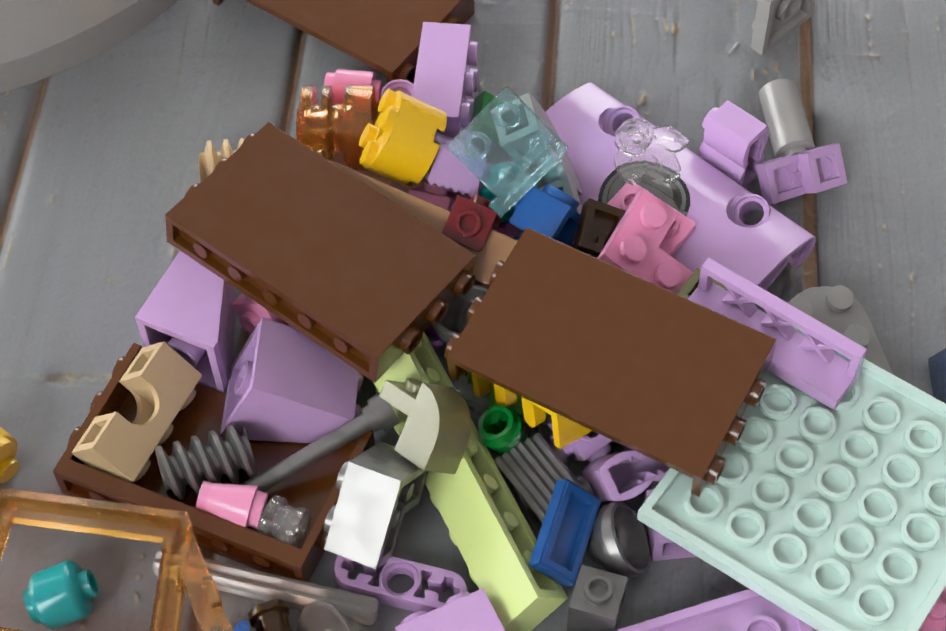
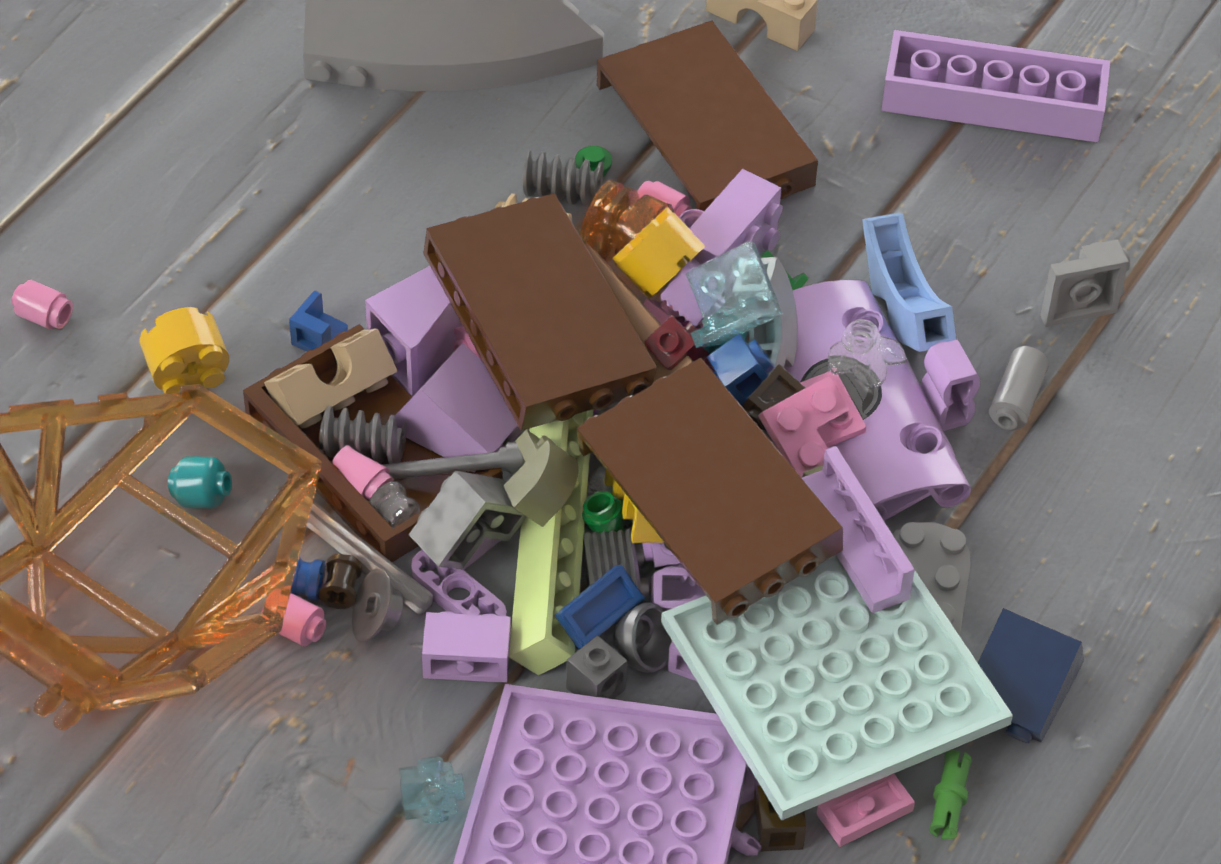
camera: 25 degrees right, 5 degrees down
lavender slope [755,143,848,204] -> none
none -> blue panel [289,291,348,352]
none -> flat silver piece [522,149,604,207]
none -> green plate [575,146,612,177]
none -> light blue arch [862,213,956,352]

